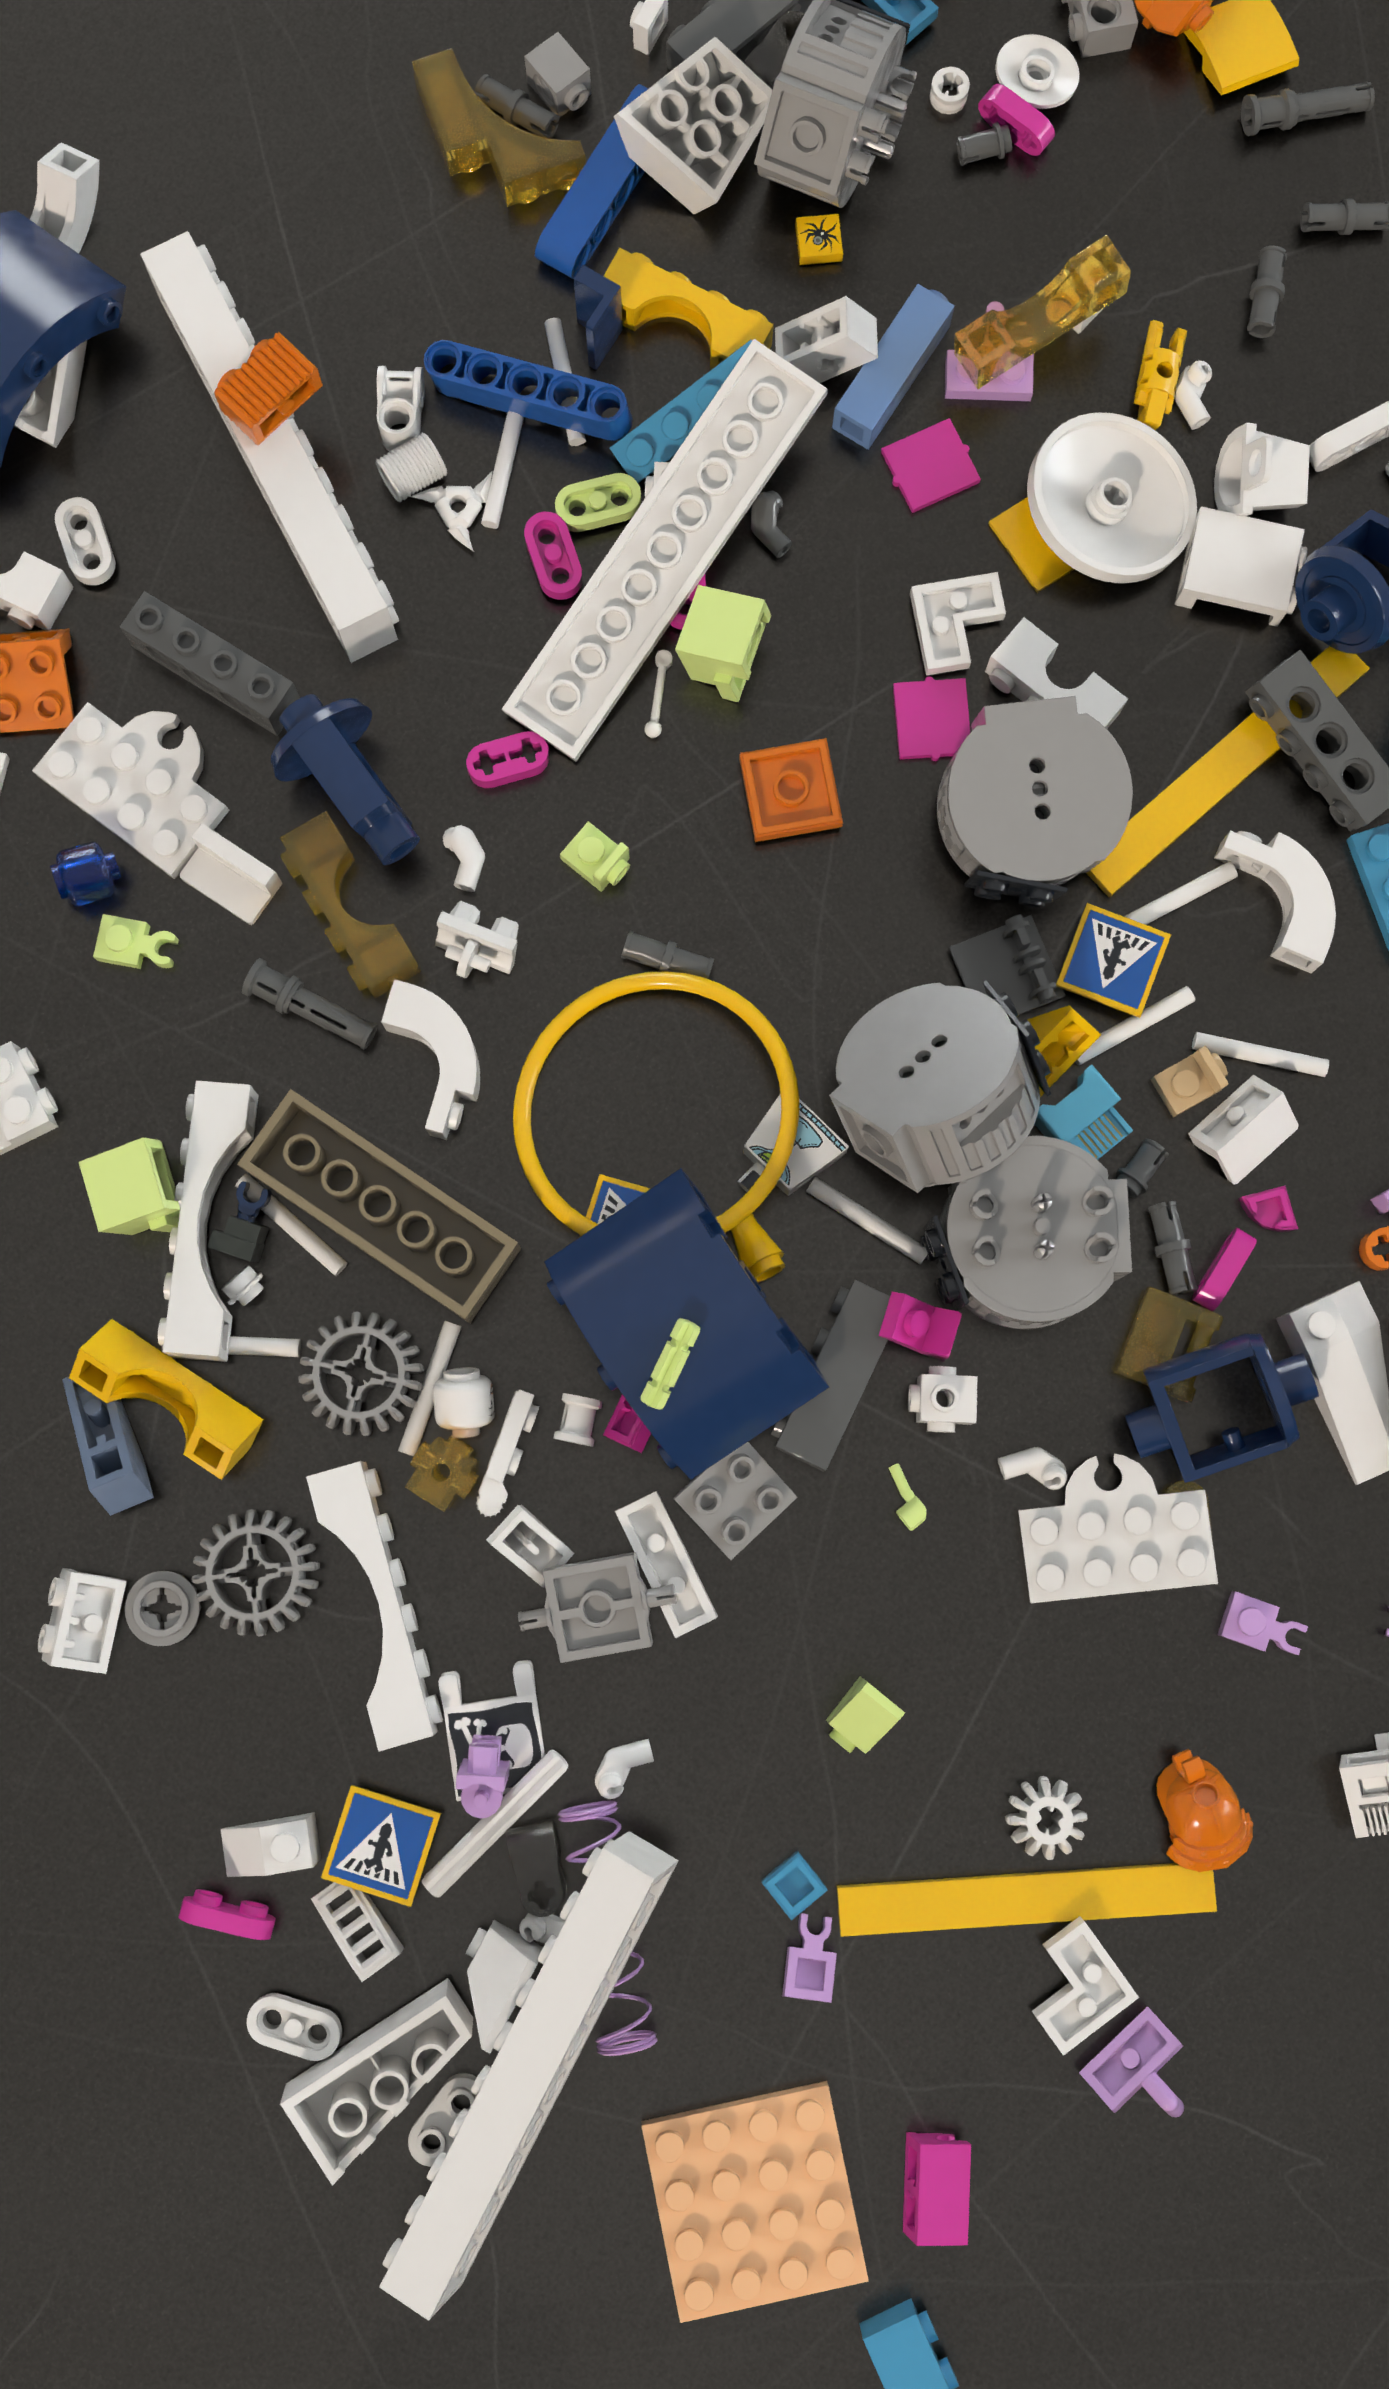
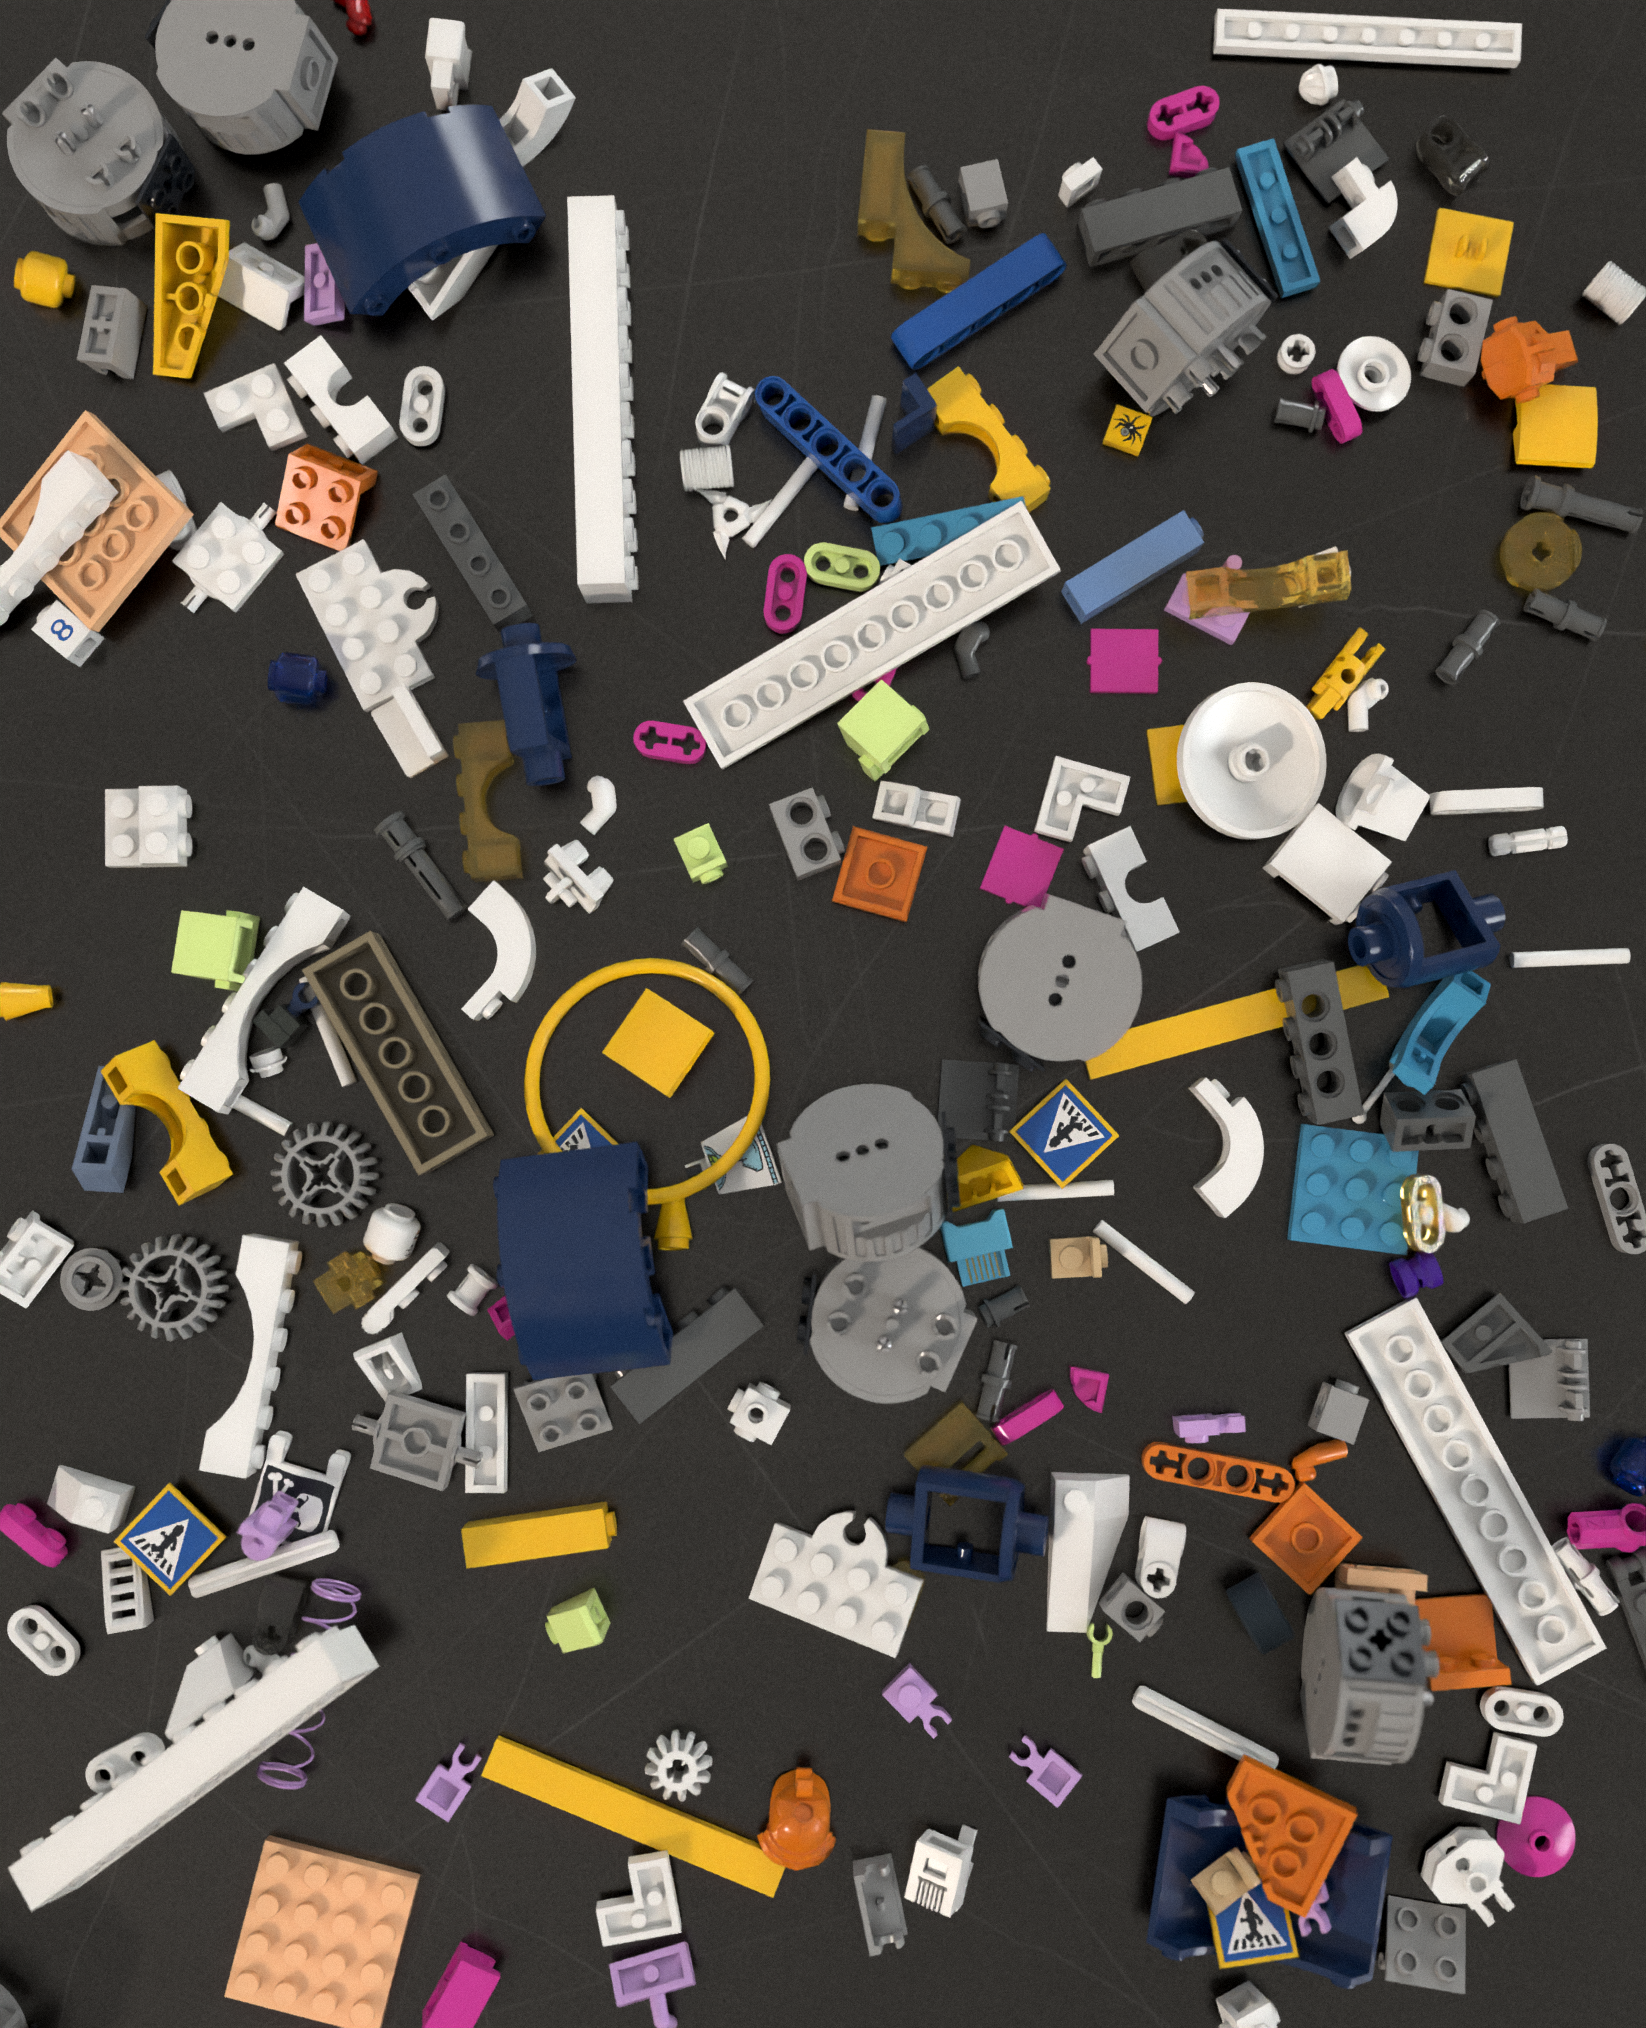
camera: 30 degrees right, 5 degrees up
yellowish green plate [93,914,179,969] -> none
orange brick [214,332,323,445] -> none
white wedge [280,1978,473,2186] -> none
white bar [398,1321,461,1457] -> none
white arm [595,1738,654,1799] -> none
white wedge [614,37,772,214] -> none
yellowish green axle [641,1318,700,1410] -> none
white hinge [644,650,673,738] -> none
dark azure tile [761,1850,828,1920] -> none
white brick [775,296,878,383] -> none
white bar [806,1176,927,1265] -> none
dark pink slope [879,1291,962,1362] -> none
yellowish green hand [889,1463,927,1531] -> none
white arm [998,1447,1067,1490] -> none
white bar [1123,861,1238,925] -> none
white panel [1188,1075,1299,1184] -> none
none -> yellow brick [461,1502,617,1569]
none -> yellow slope [602,988,714,1098]
none -> light grey brick [769,787,845,881]
none -> light grey hinge [853,1853,908,1956]
none -> white slope [873,781,961,837]
none -> clear yellow plate [1500,512,1582,592]

